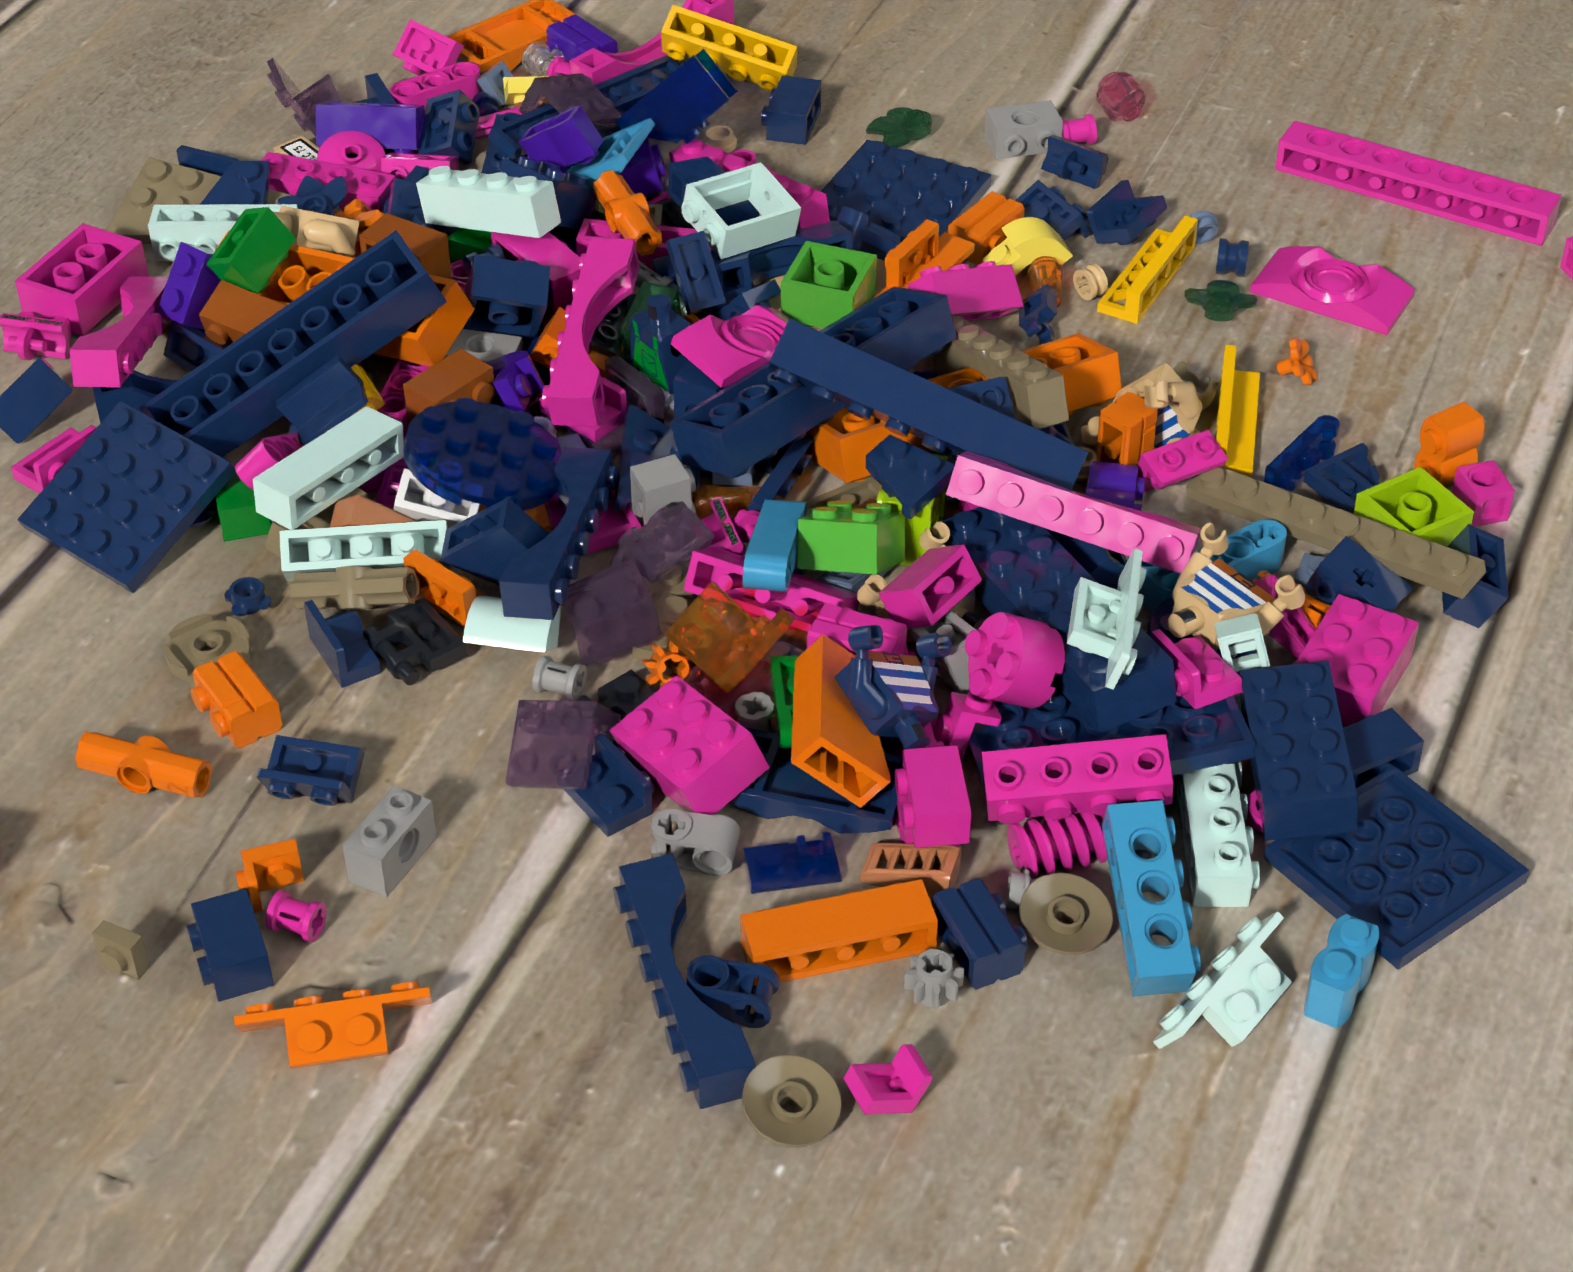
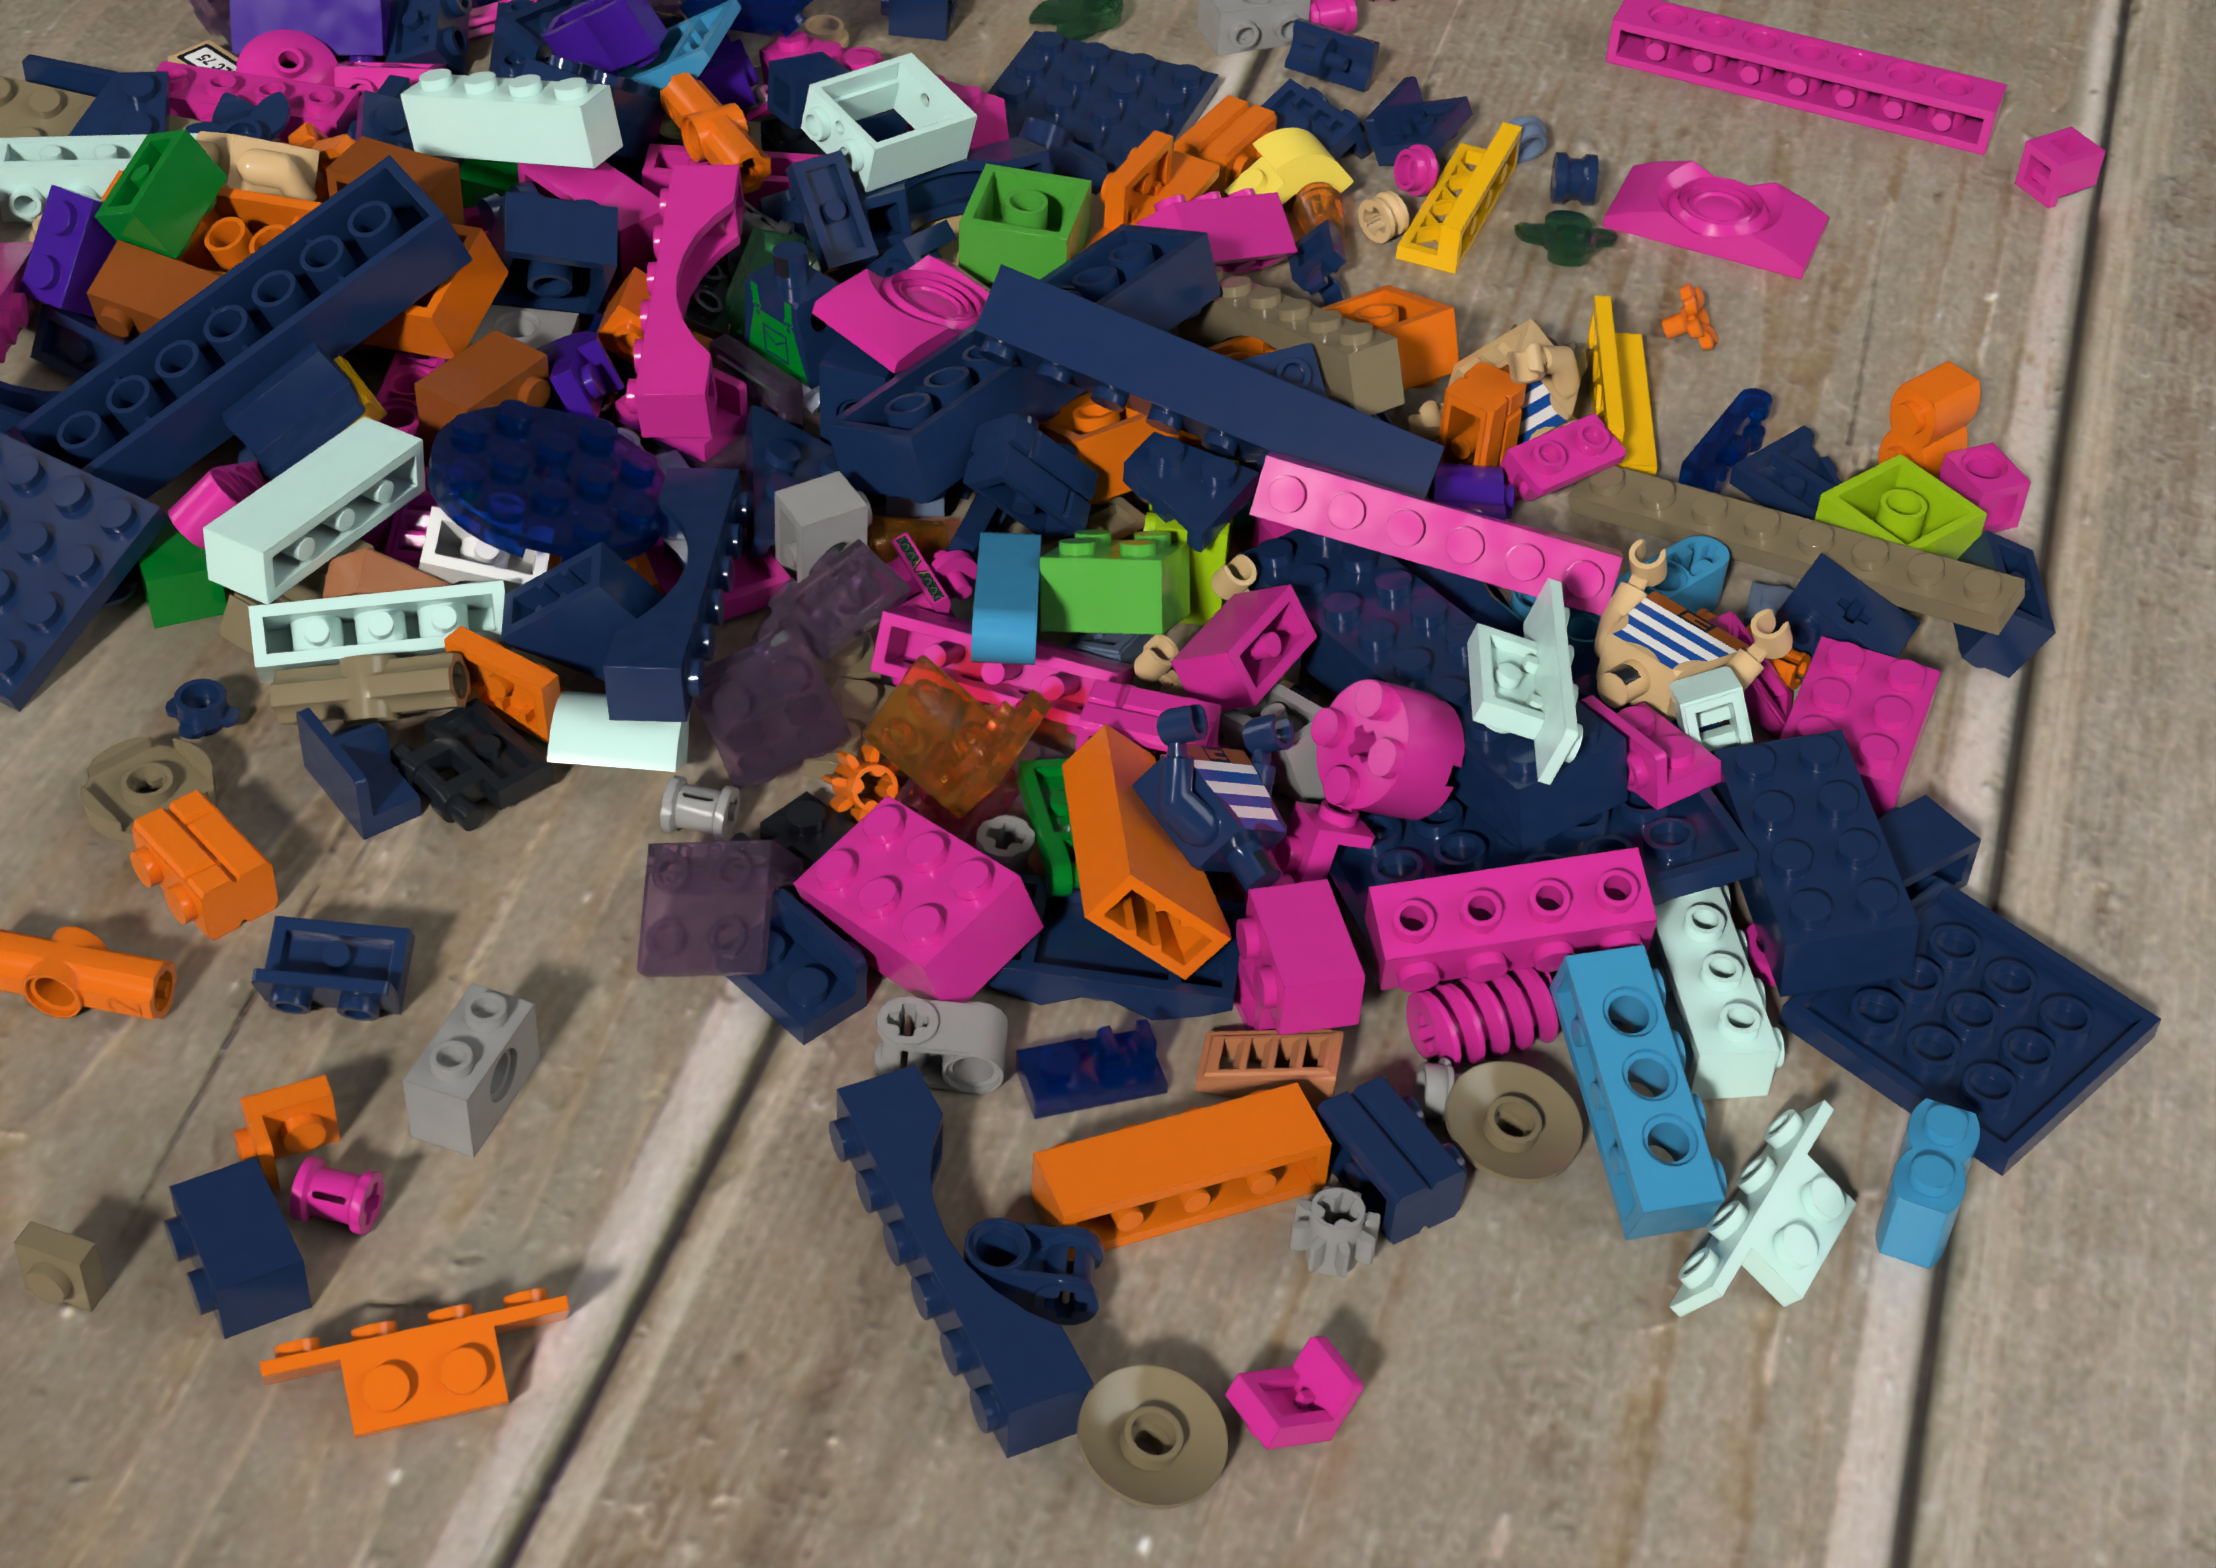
camera: 10 degrees left, 0 degrees up
none -> dark blue brick [963,413,1099,542]
none -> dark pink plate [1394,144,1439,196]

